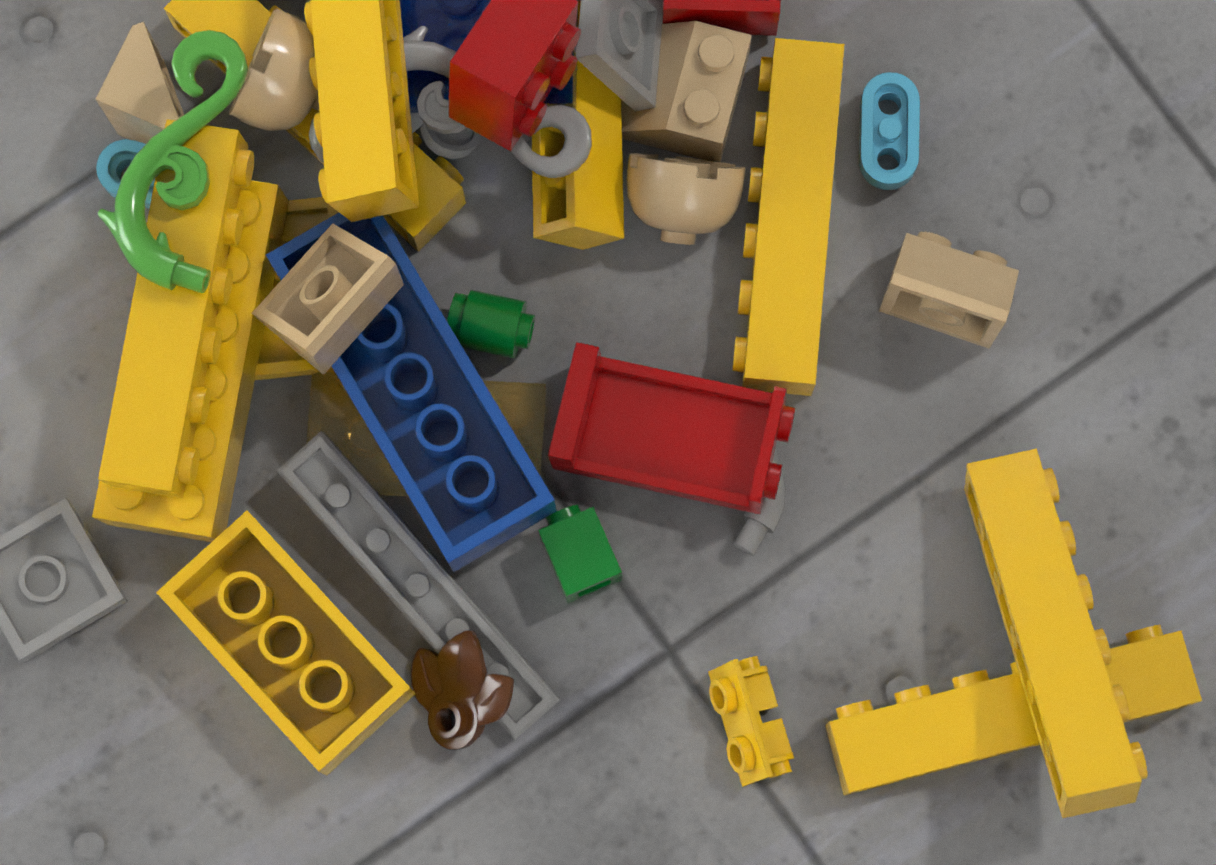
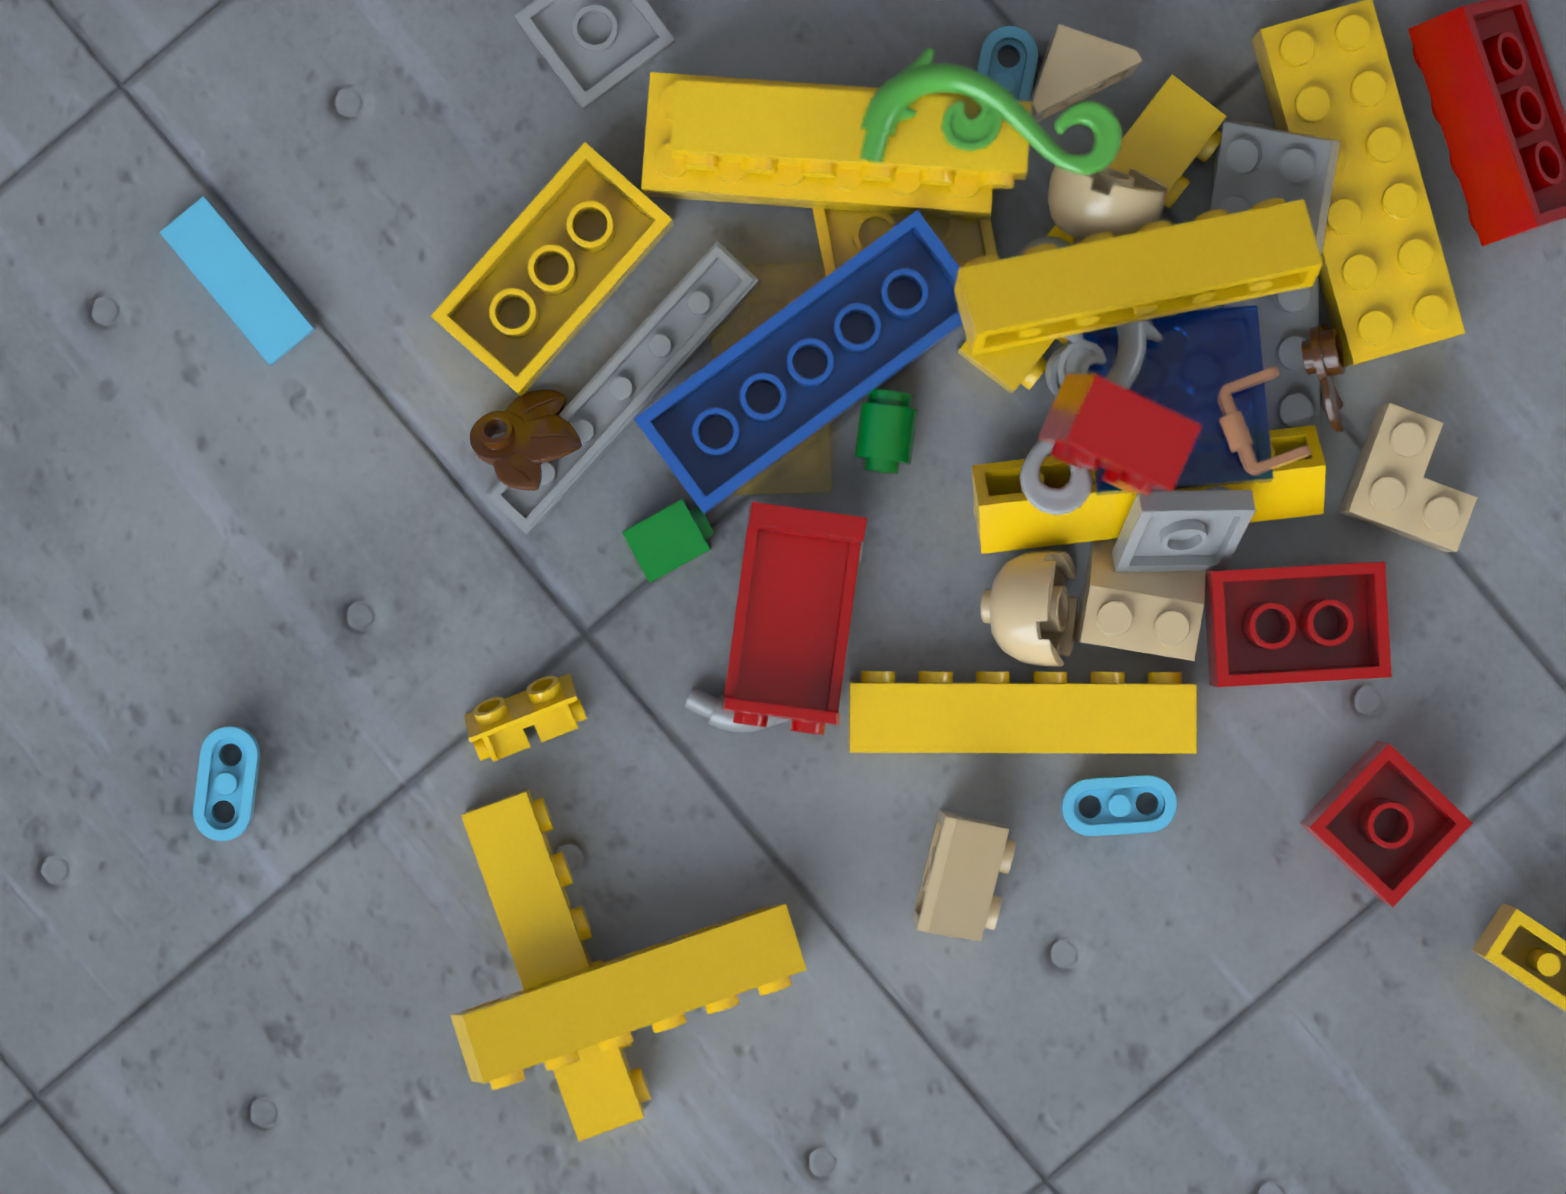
camera: 85 degrees right, 10 degrees up
tan slope [252,223,404,375] -> none

